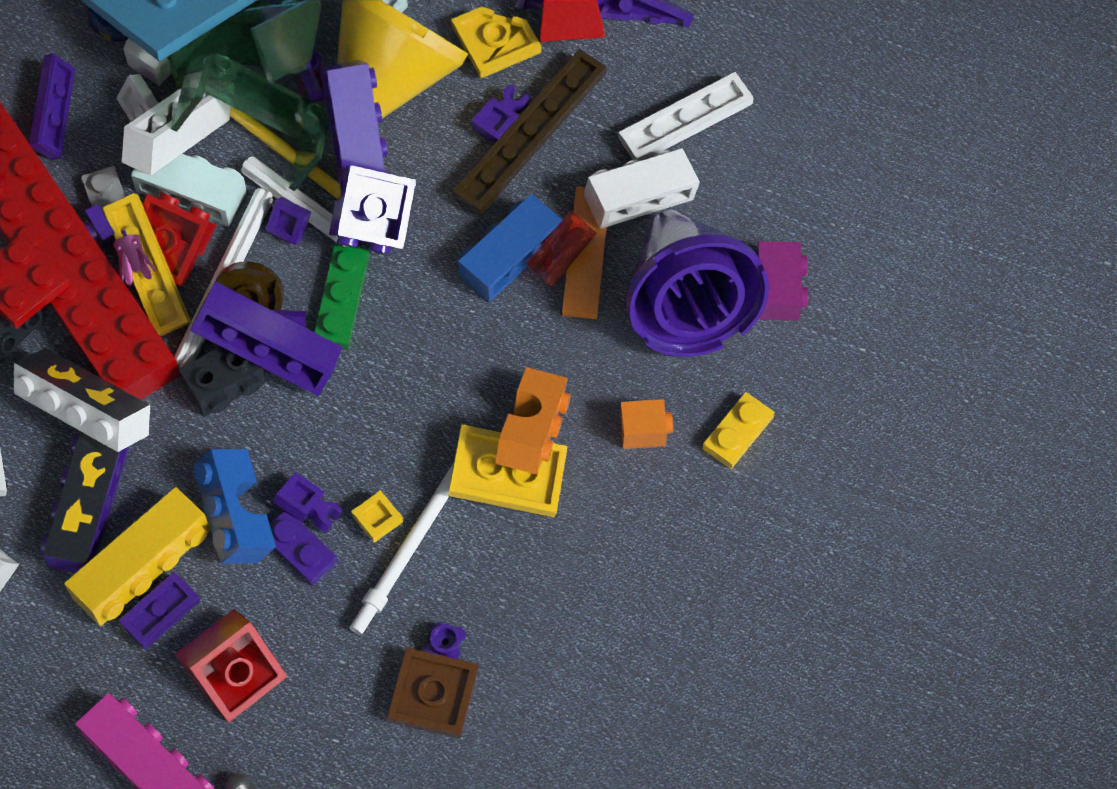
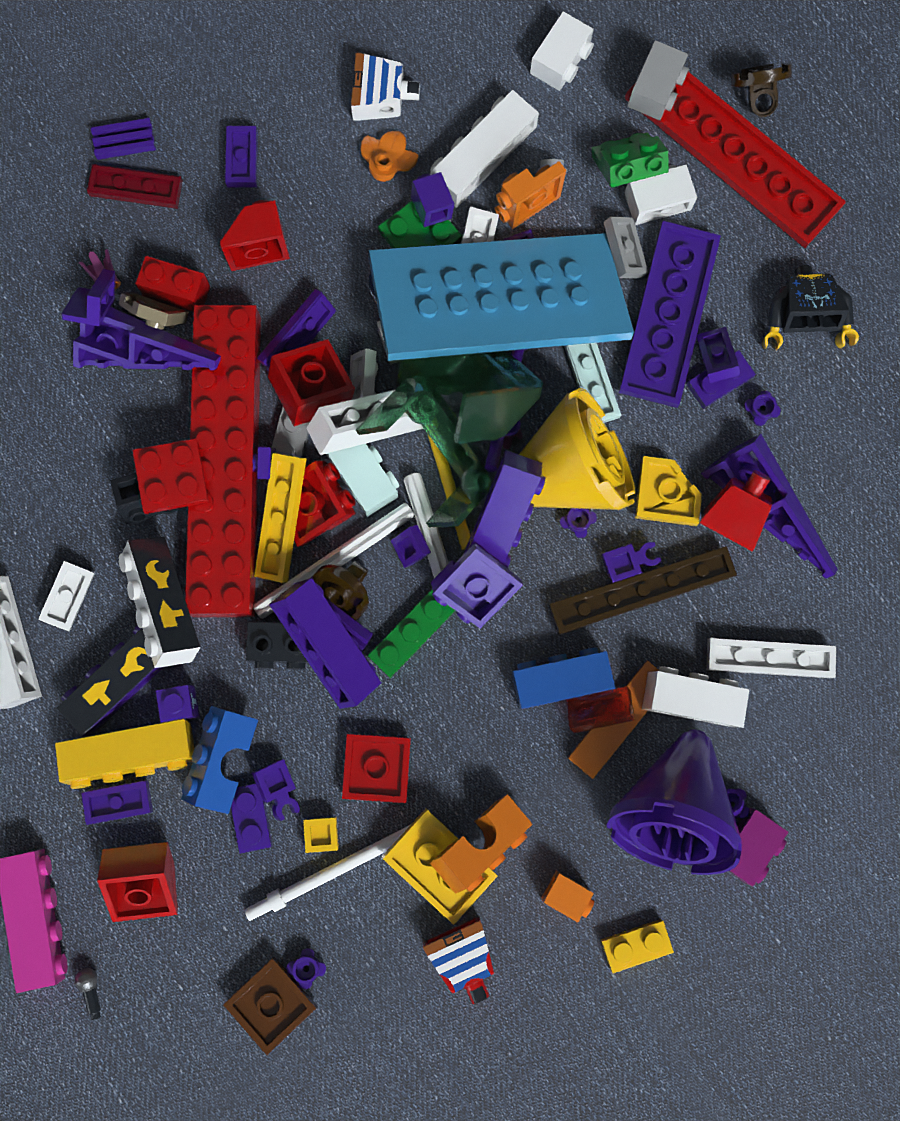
camera: 30 degrees right, 15 degrees up
flat silver piece [113,230,156,286] -> none
none -> dark purple brick [156,685,200,723]
none -> red brick [268,339,355,427]
none -> red plate [342,734,411,803]
none -> torso [423,916,494,1004]
none -> dark purple plate [560,508,597,538]

